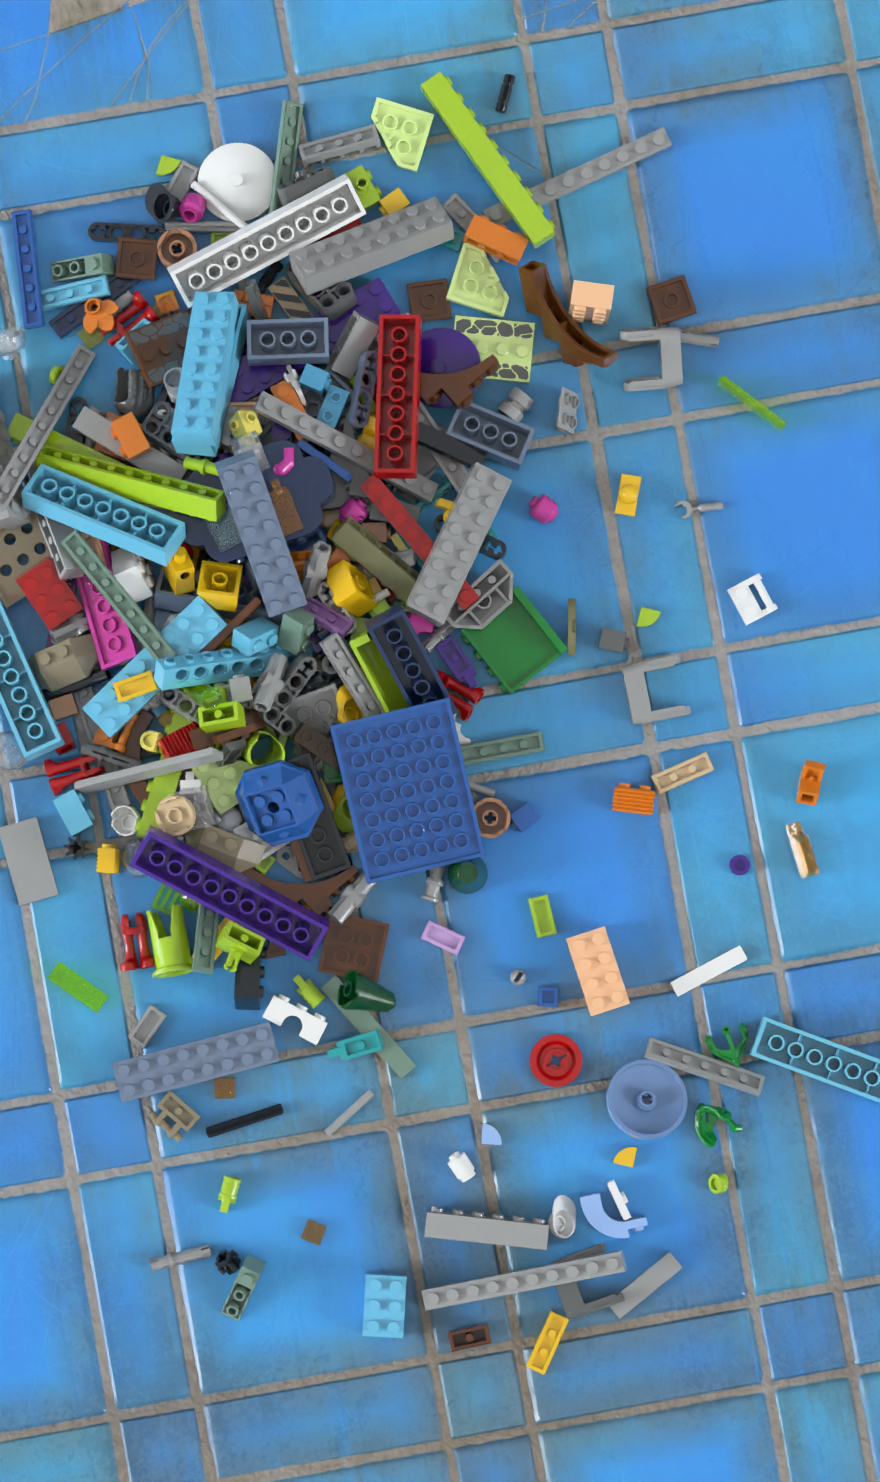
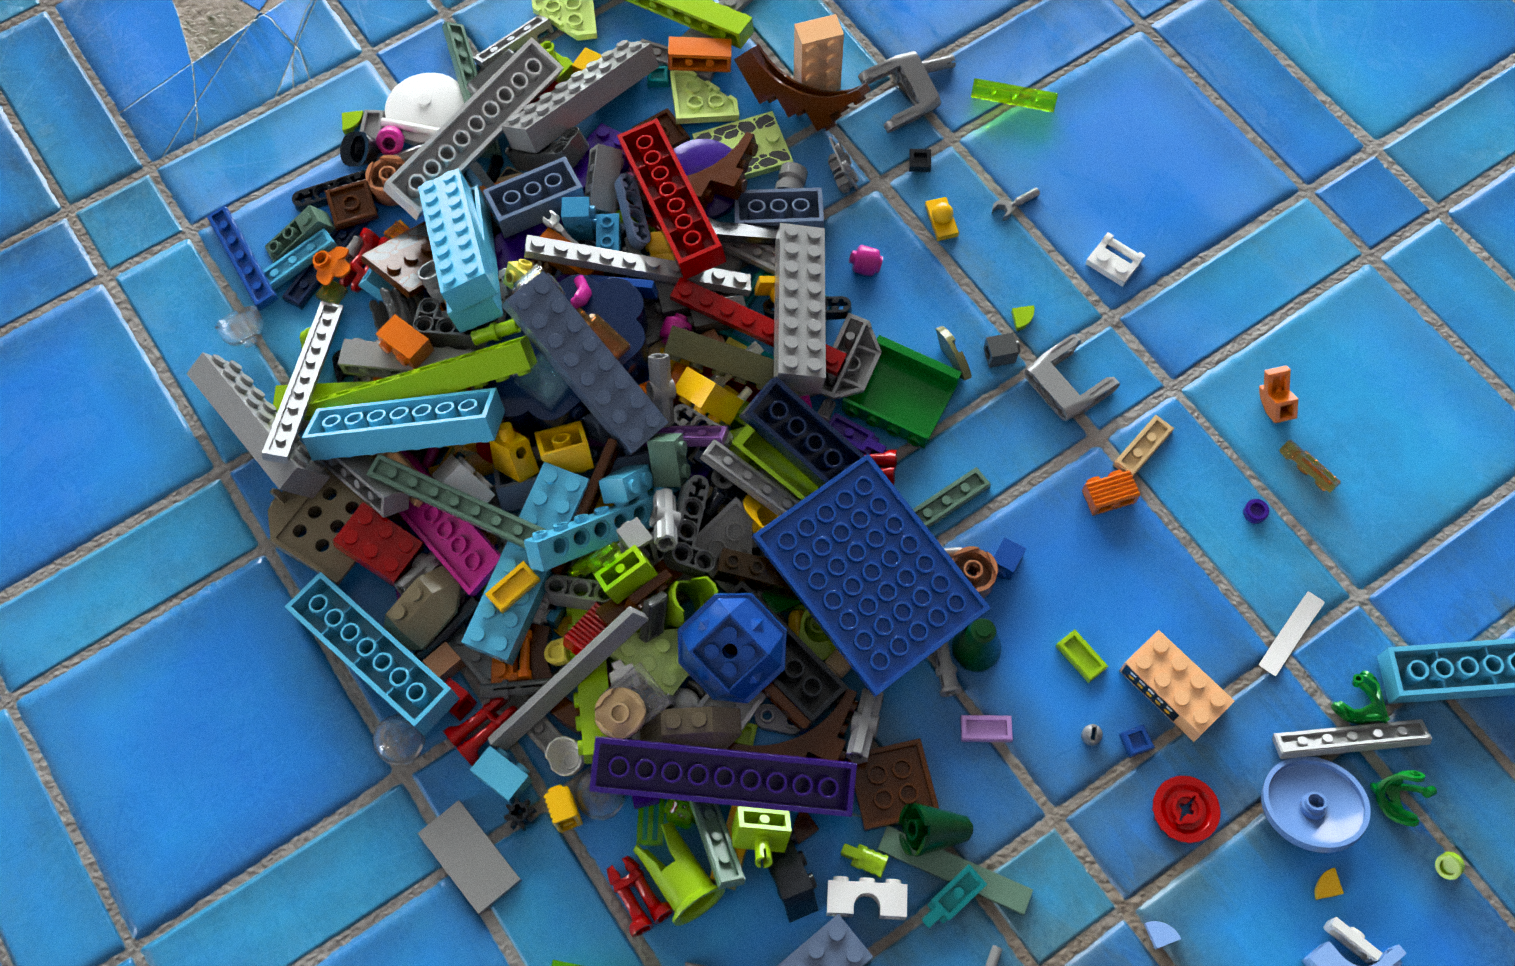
camera: 20 degrees left, 20 degrees down
reddish brown tile [646,275,697,326] -> none
none -> black plate [909,149,931,172]

